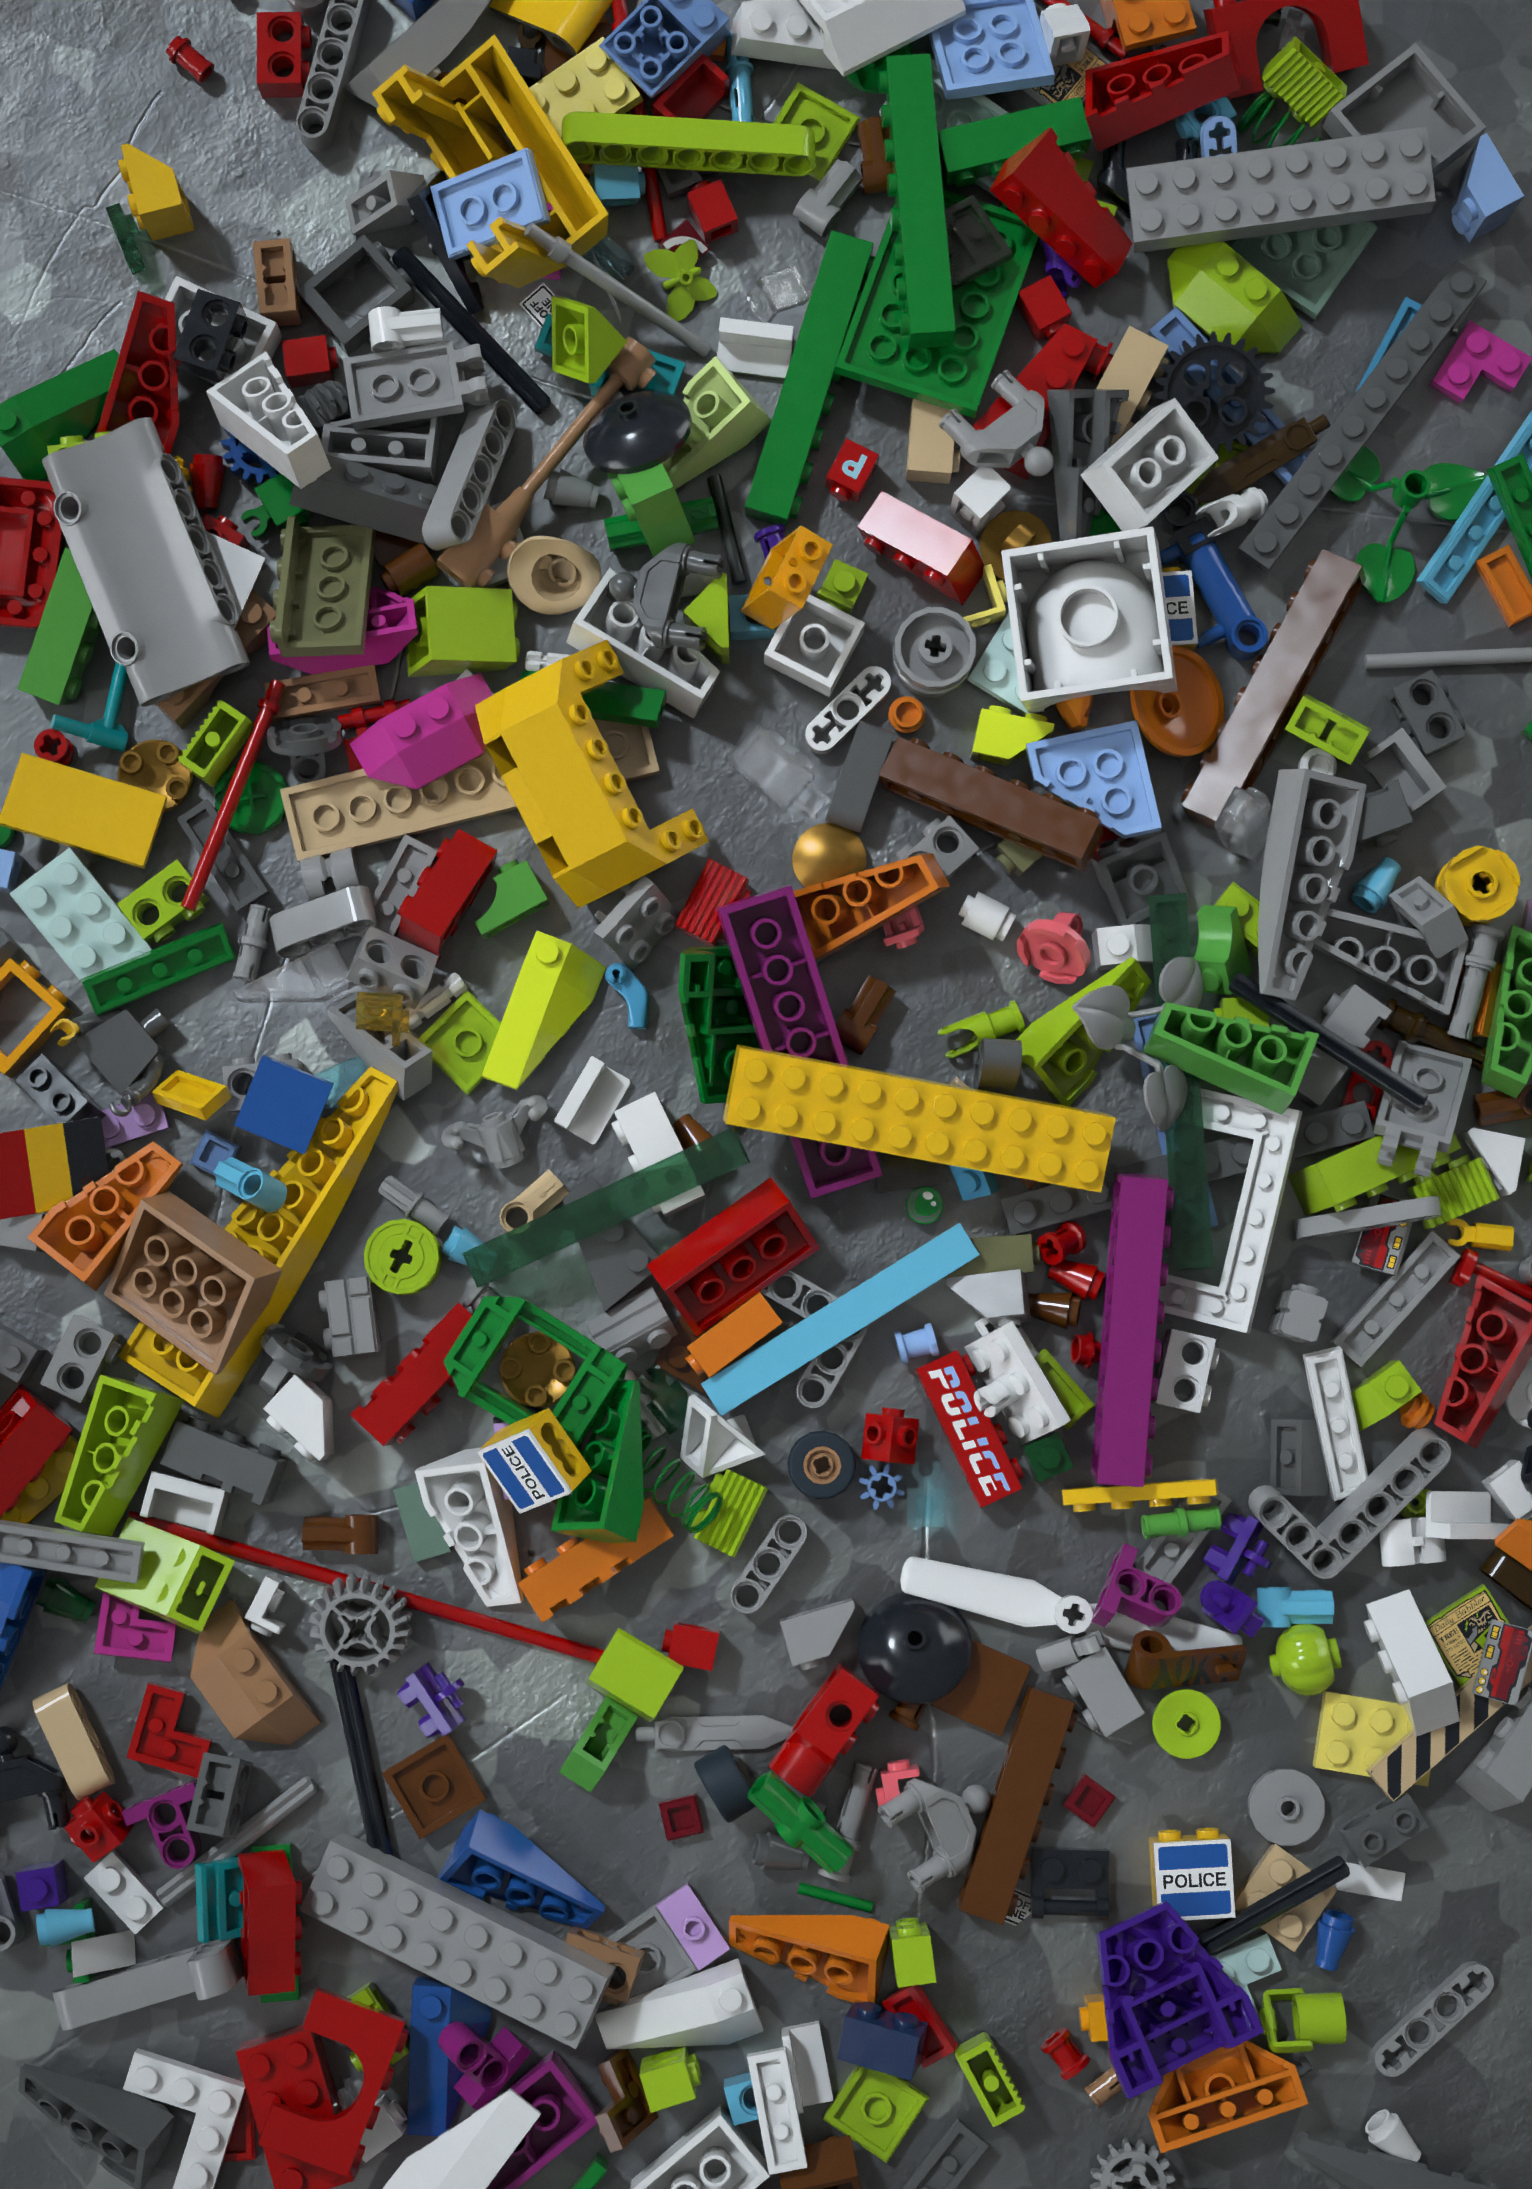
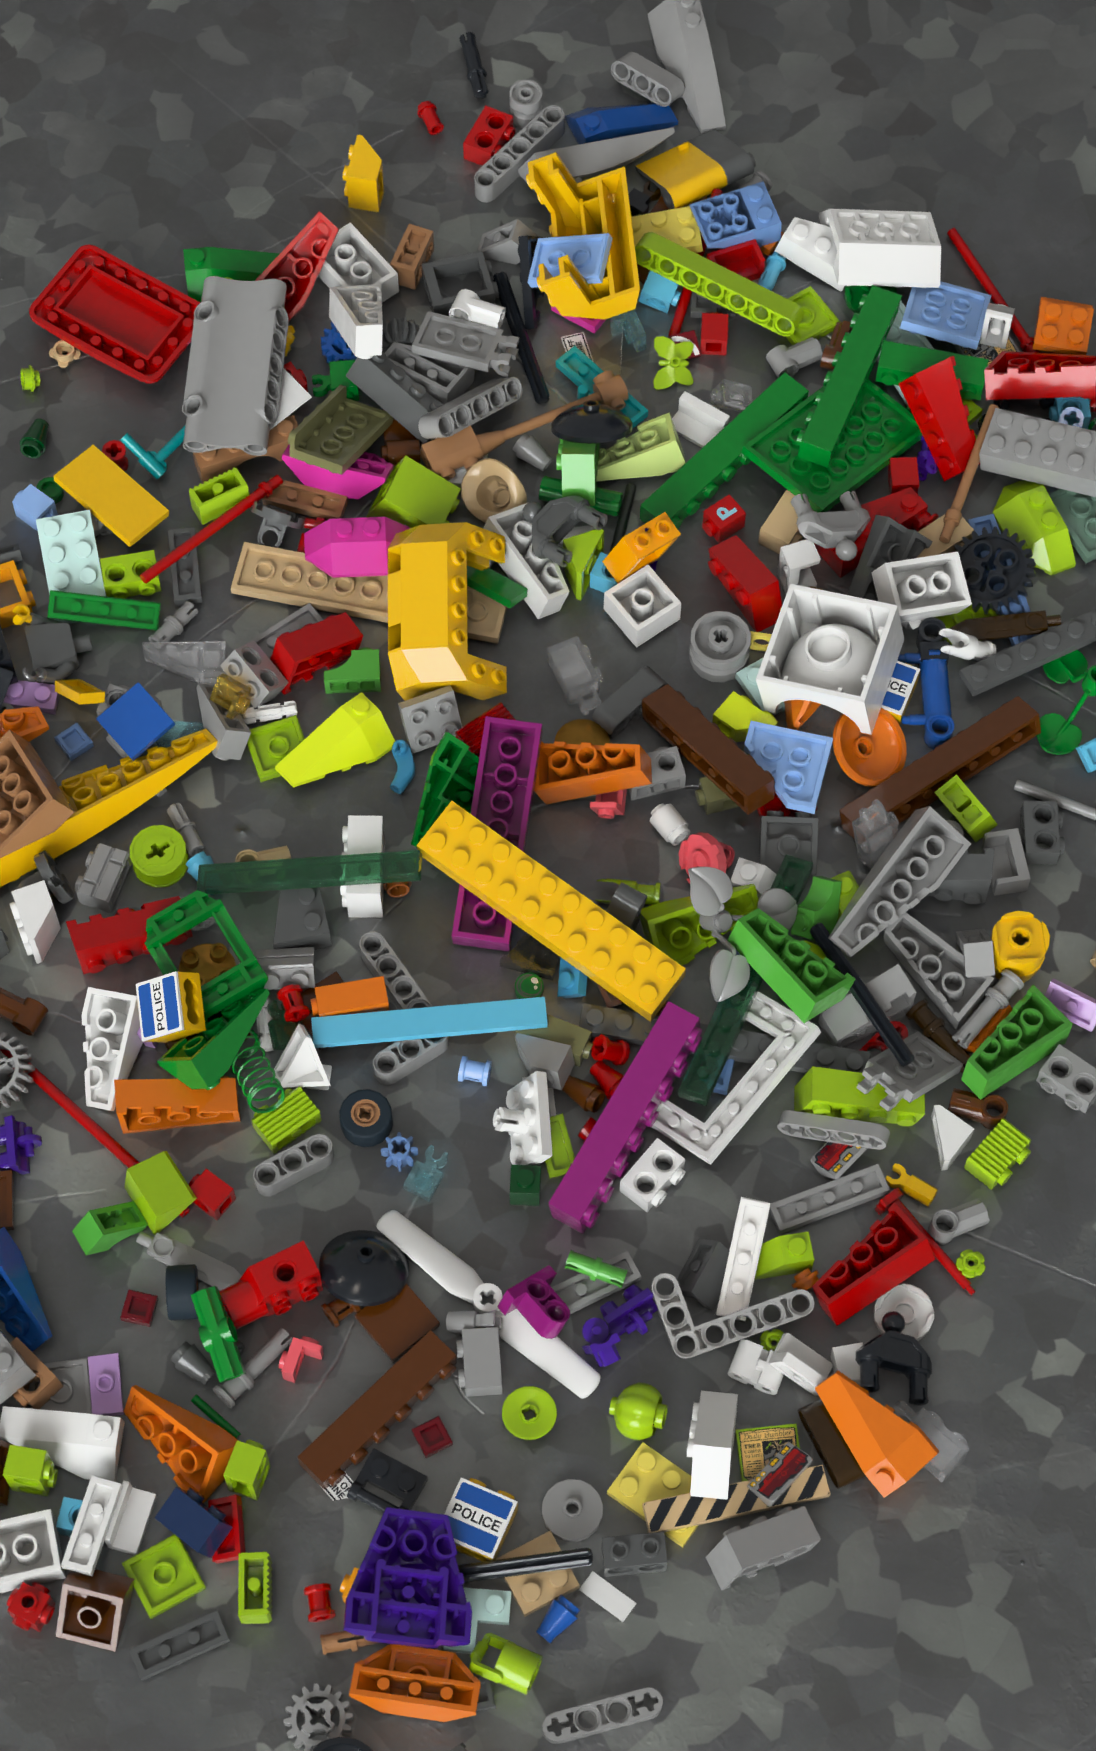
camera: 30 degrees right, 20 degrees down
bright green wedge [17,548,102,705] -> none
clear green plate [106,203,147,275] -> none
pearl gold dish [117,740,193,813] -> none
black brick [173,289,248,382] -> none
red cone [189,454,226,509] -> none
medium azure piece [213,1156,287,1213] -> none
green tile [215,761,287,836] -> none
light grey beam [269,885,377,958] -> none
red brick [281,335,339,388] -> none
light grey wheel [300,847,363,901] -> none
sand green tile [393,1482,452,1563] -> none
light grey piece [441,1094,548,1168] -> none
light grey bar [524,223,711,357] -> none
lime slope [551,295,627,384] -> none
white panel [554,1056,631,1145] -> none
red slope [646,1177,820,1336] -> none
light grey slope [779,1598,855,1670] -> none
white beam [805,666,891,754] -> none
lime bracket [816,559,868,615] -> none
reddish brown piece [836,975,896,1056] -> none
red brick [861,1407,919,1465] -> none
light grey connector [878,1778,992,1894] -> none
orange plate [888,696,925,734] -> none
red brick [915,1350,1025,1508] -> none
clear smoke wing [945,195,1012,291] -> none
yellow plate [1062,1478,1218,1512] -> none
reddish brown door [1125,1630,1247,1690] -> none
medium azure piece [1257,1587,1334,1627] -> none
light grey brick [1268,1283,1328,1343] -> none
medium azure cone [1351,857,1402,913] -> none
lime brick [1407,1154,1500,1230] -> none
none -> red bush [277,984,310,1022]
none -> medium nougat bar [939,404,999,544]

